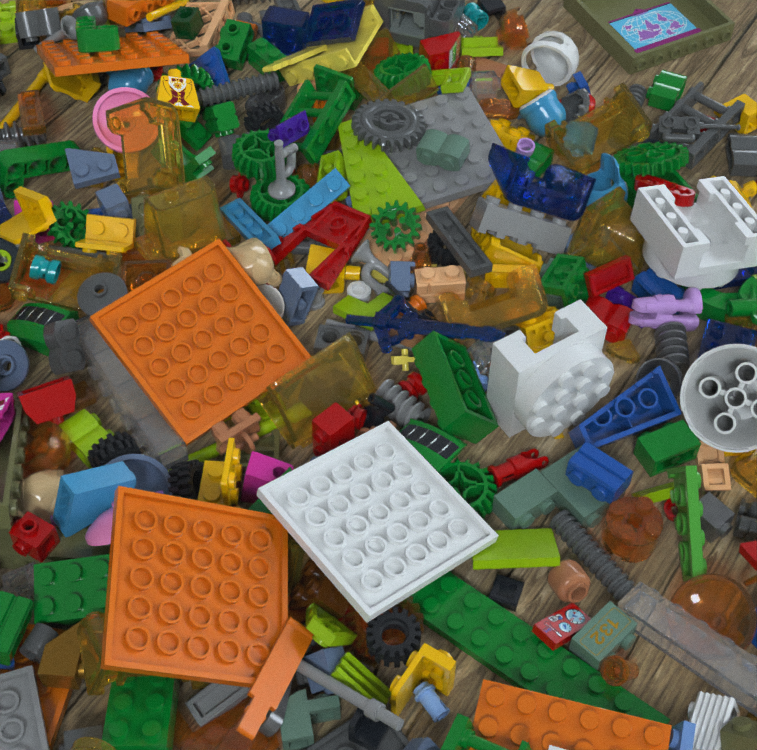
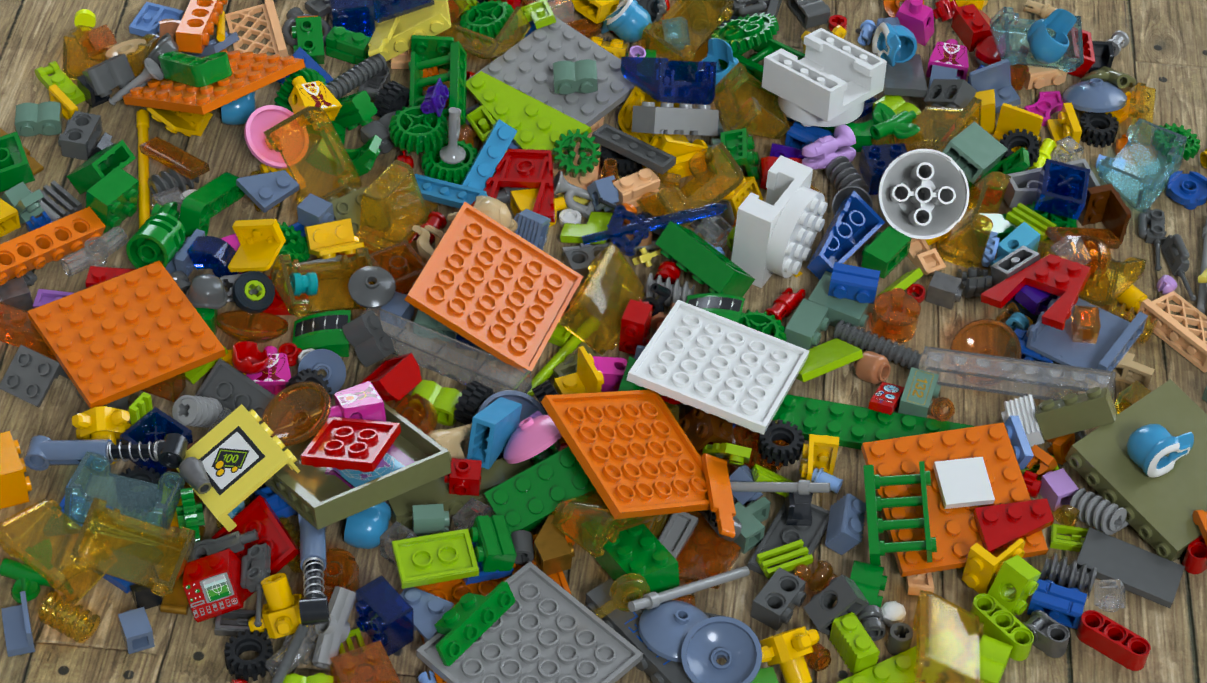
camera: 30 degrees left, 5 degrees down
dark green brick [170,6,204,40] -> none
nougat hips [211,408,261,456] -> none
dark grey gear [351,99,426,153] -> none
black tile [489,574,525,612] -> none
red tile [584,255,635,298] -> none
red beam [634,174,696,207] -> none
bright green wing [667,465,707,582] -> none

